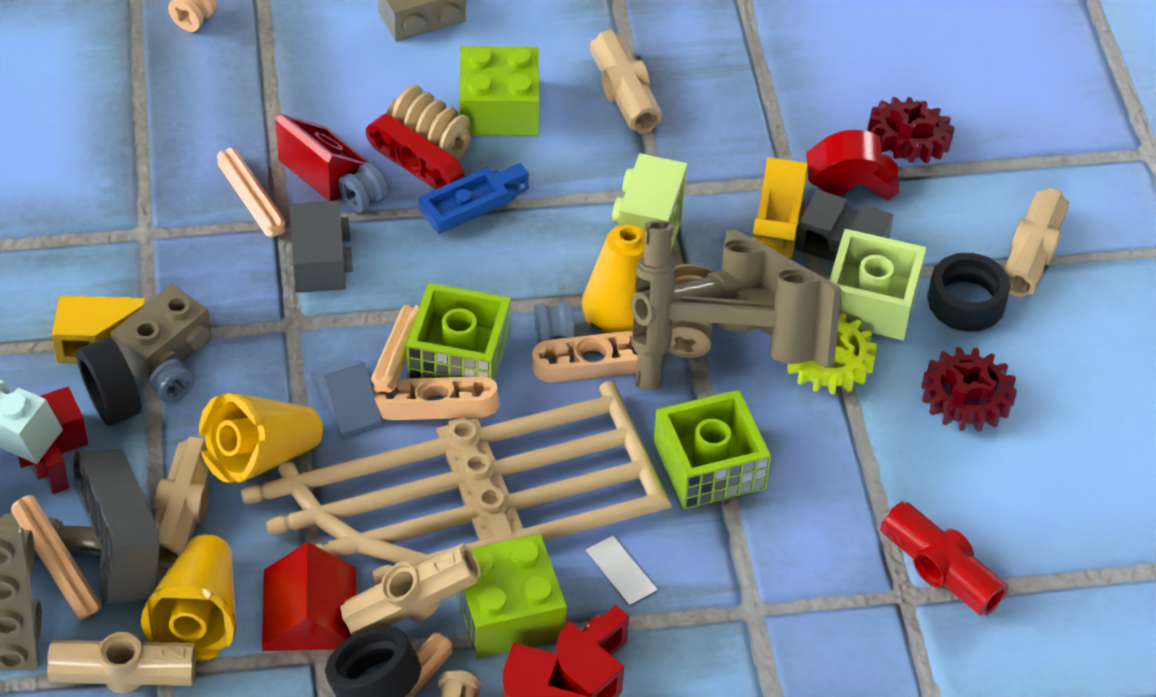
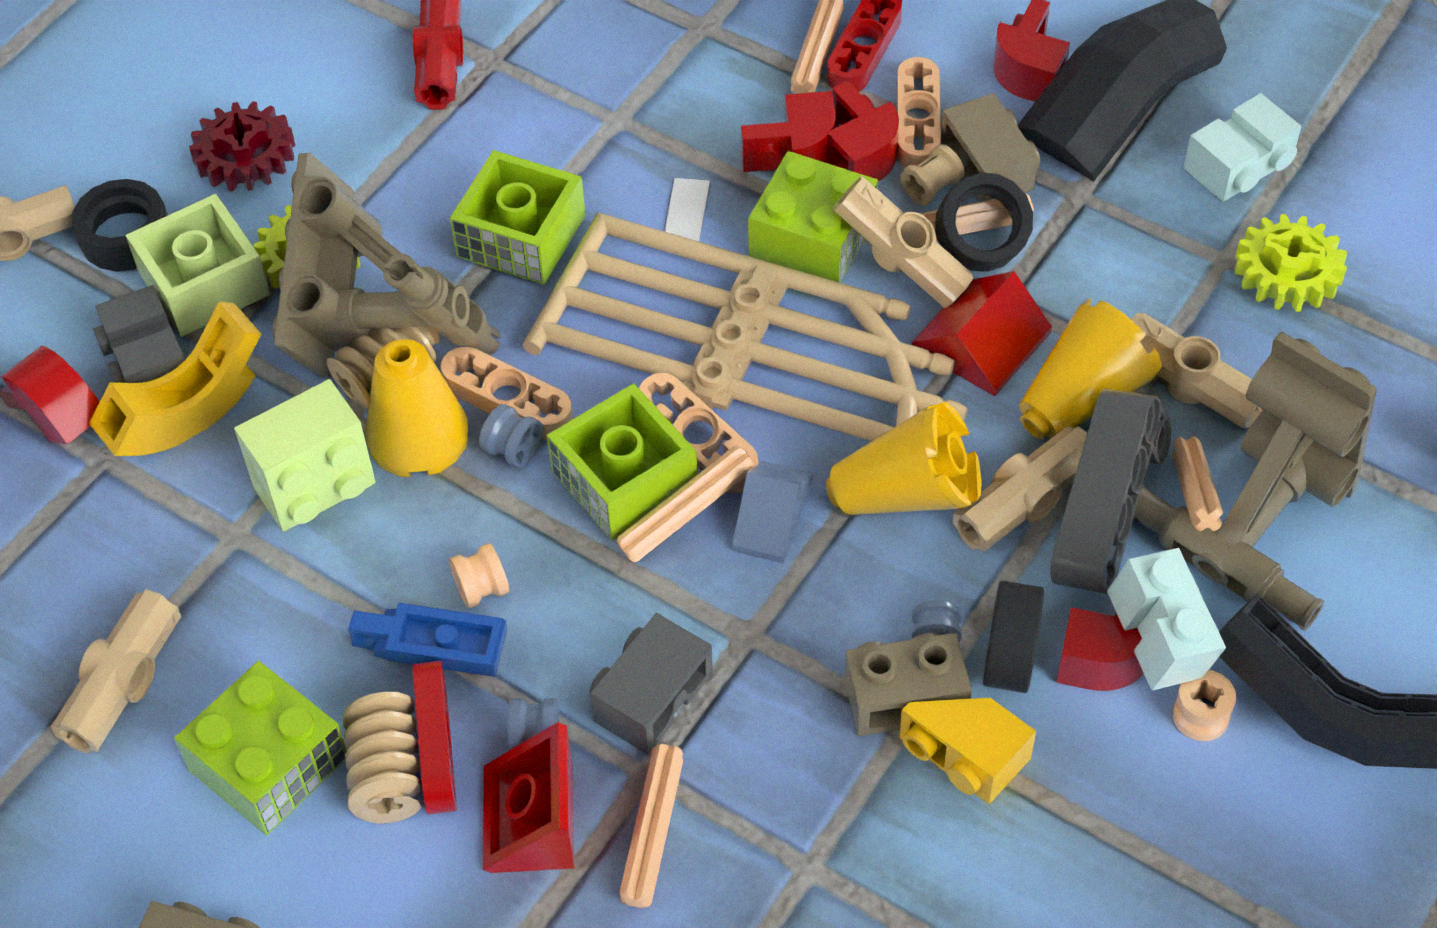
camera: 135 degrees left, 5 degrees up
none -> light nougat wheel [449,543,510,609]

